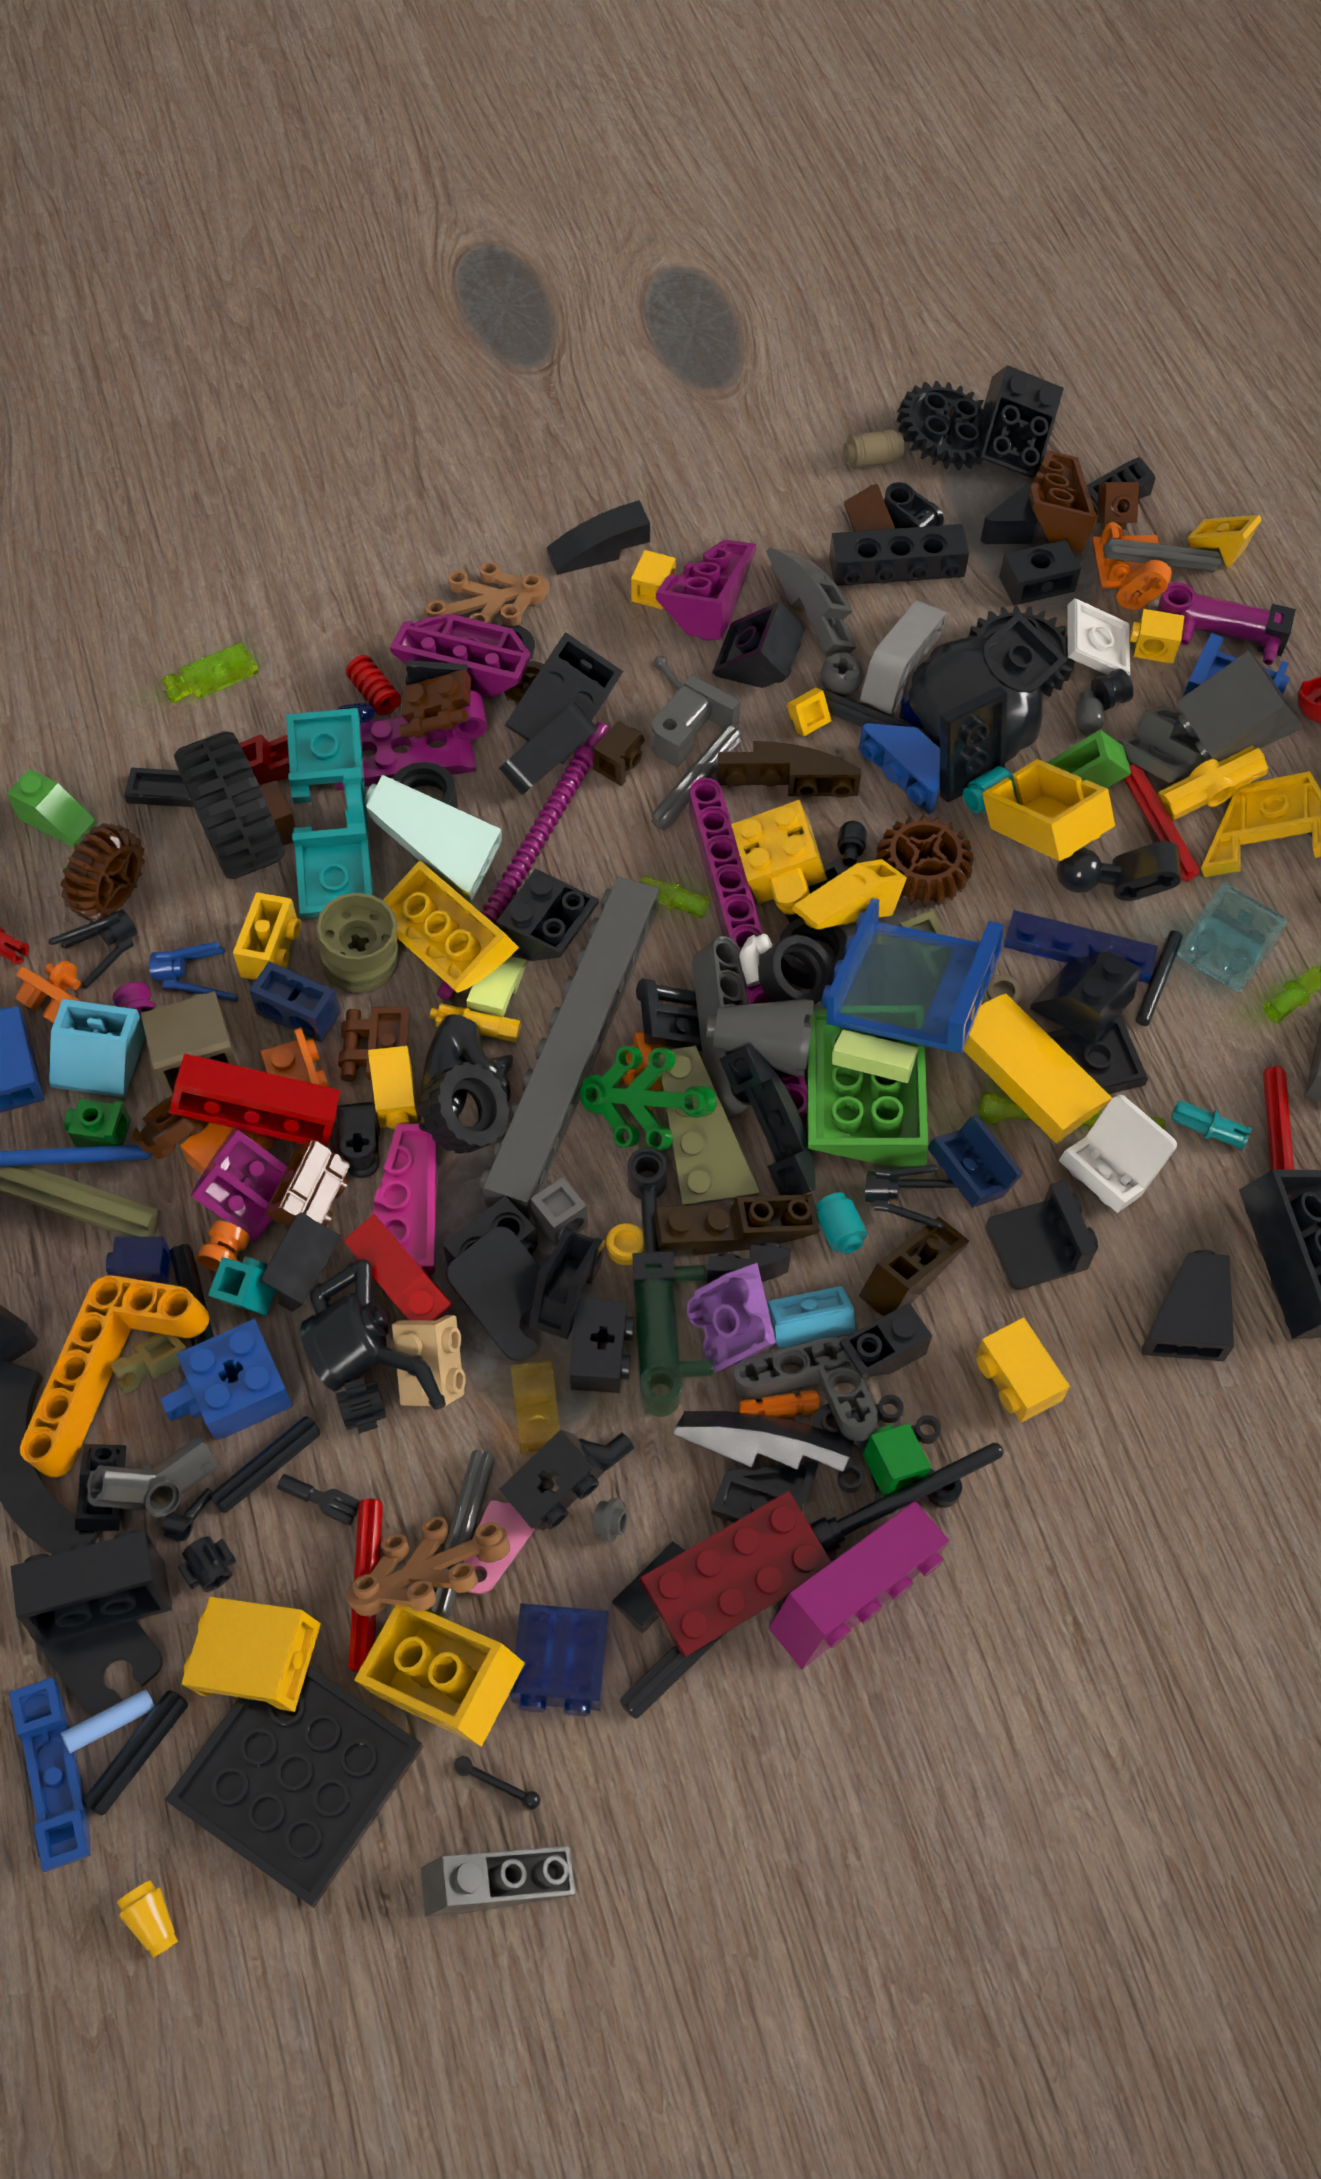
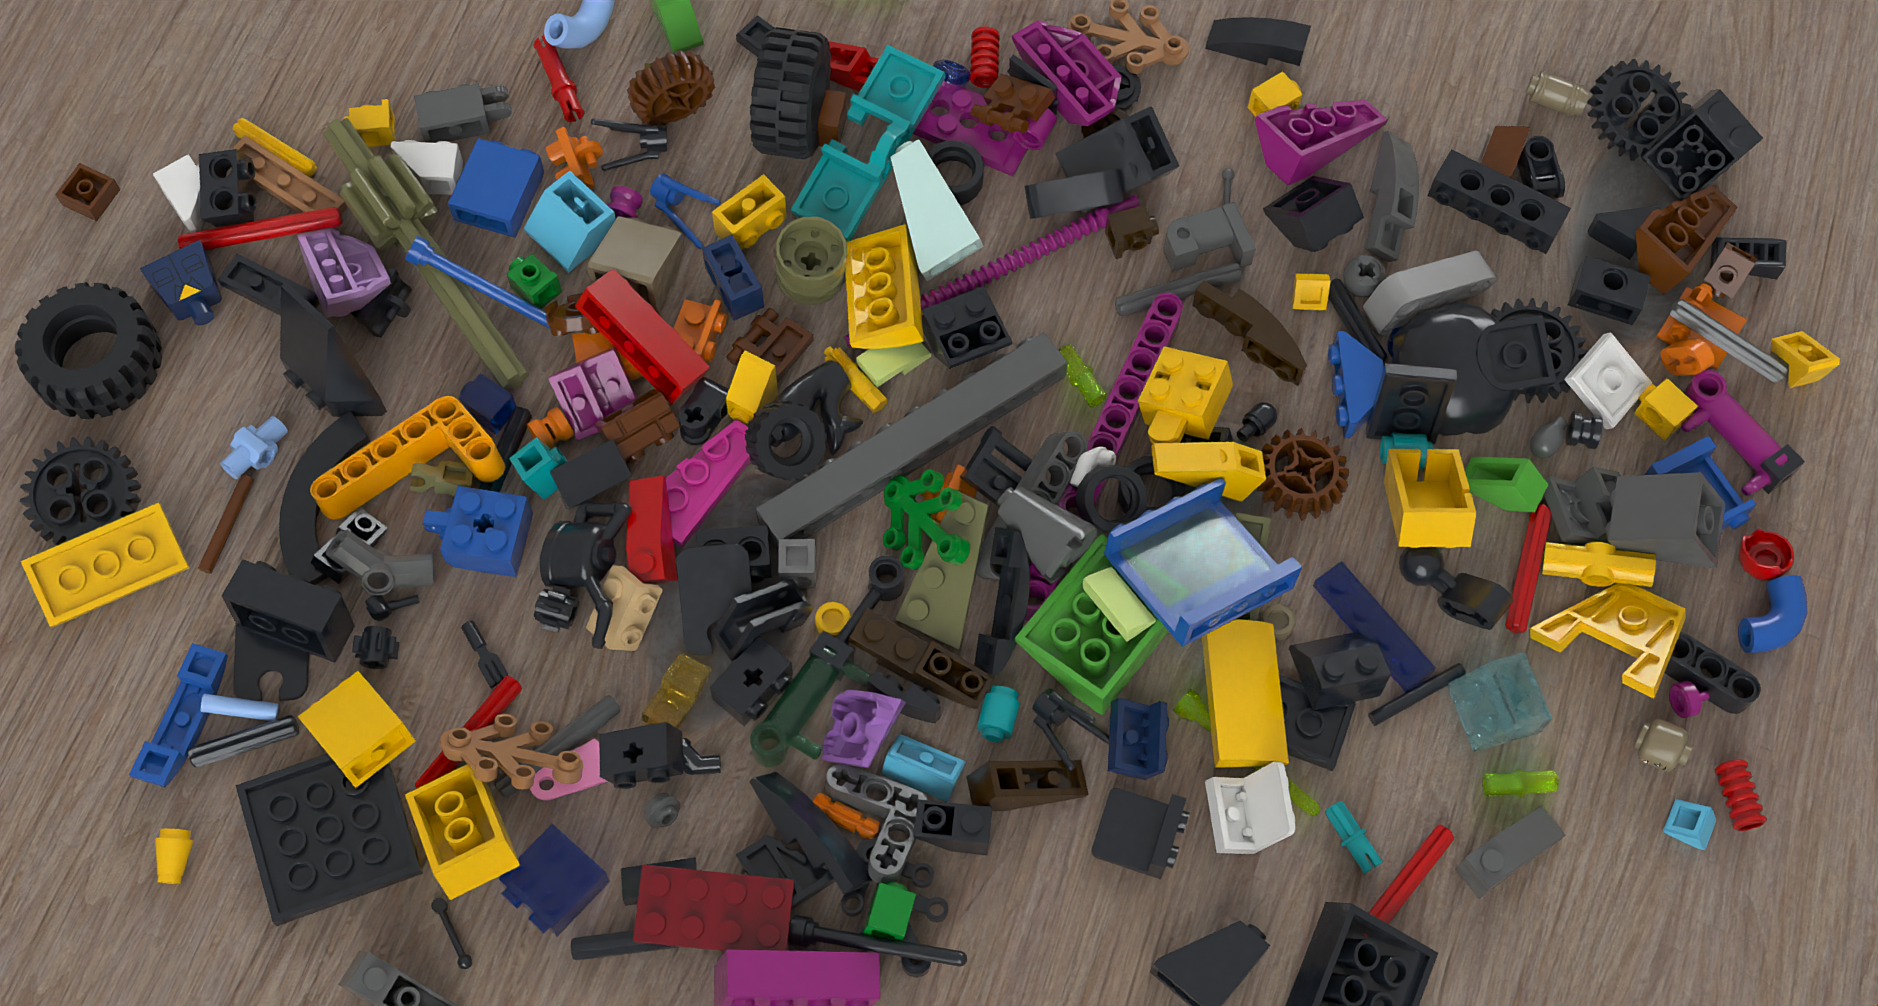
camera: 35 degrees right, 5 degrees up
black axle [210,1416,320,1513] -> none
yellow brick [976,1317,1070,1423] -> none

